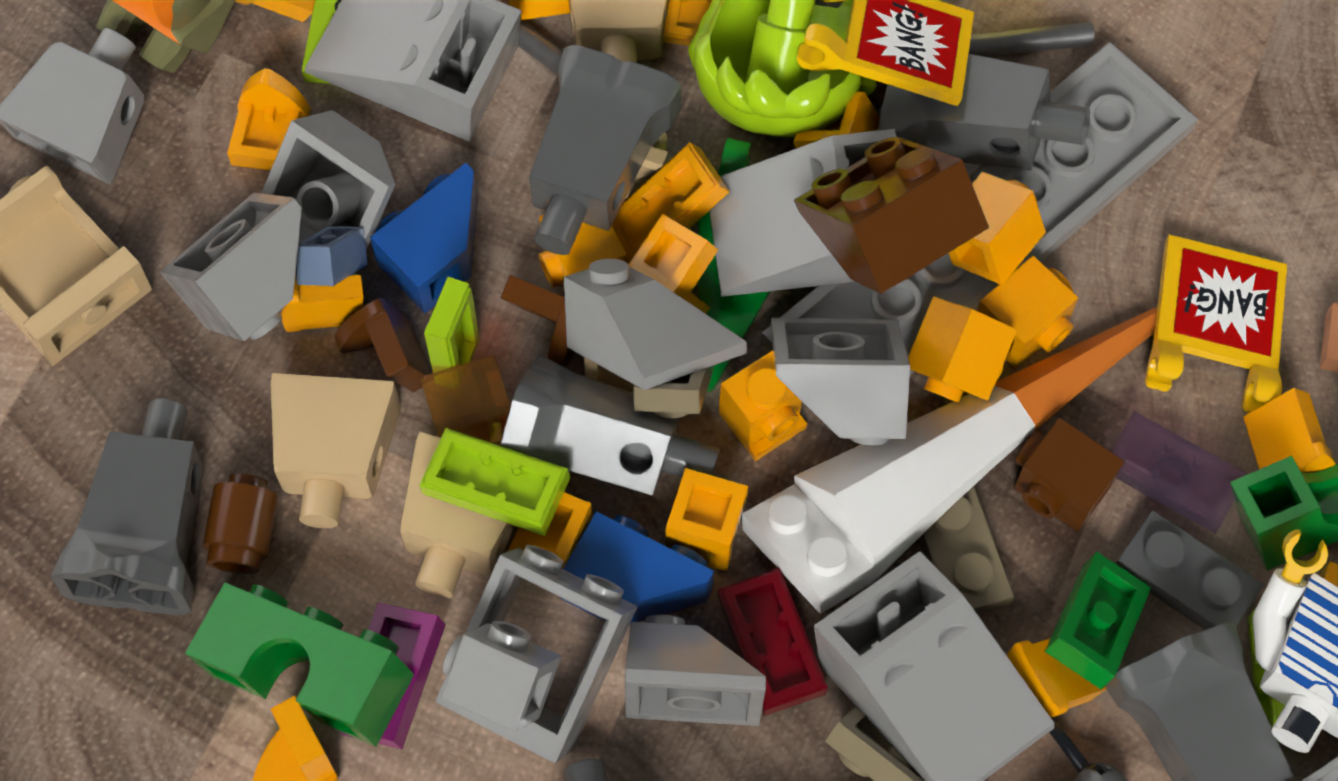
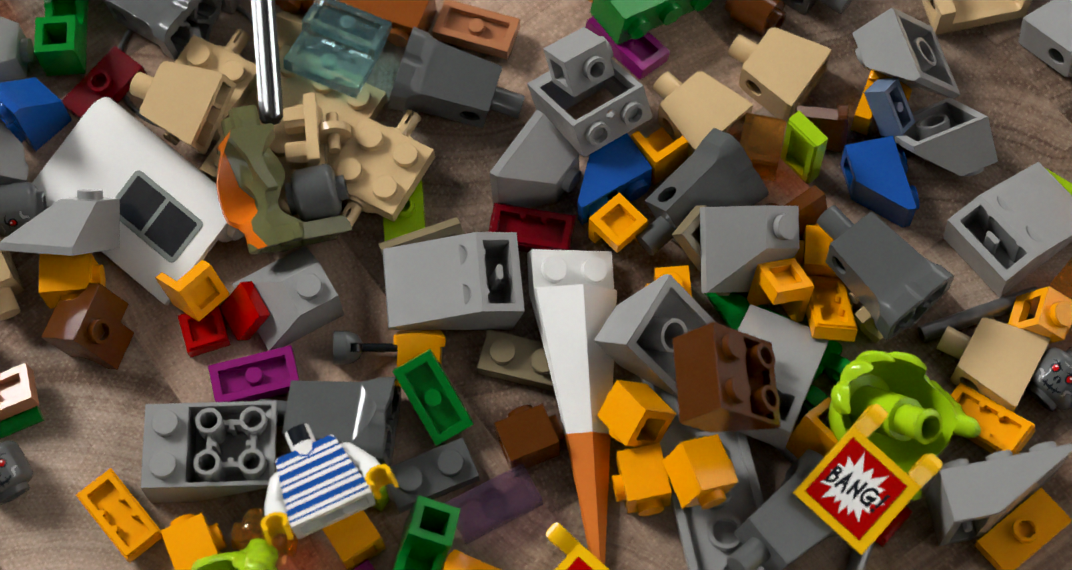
camera: 125 degrees right, 0 degrees up
light orange tile [227,68,311,171] -> none
lime plate [419,428,570,536] -> none

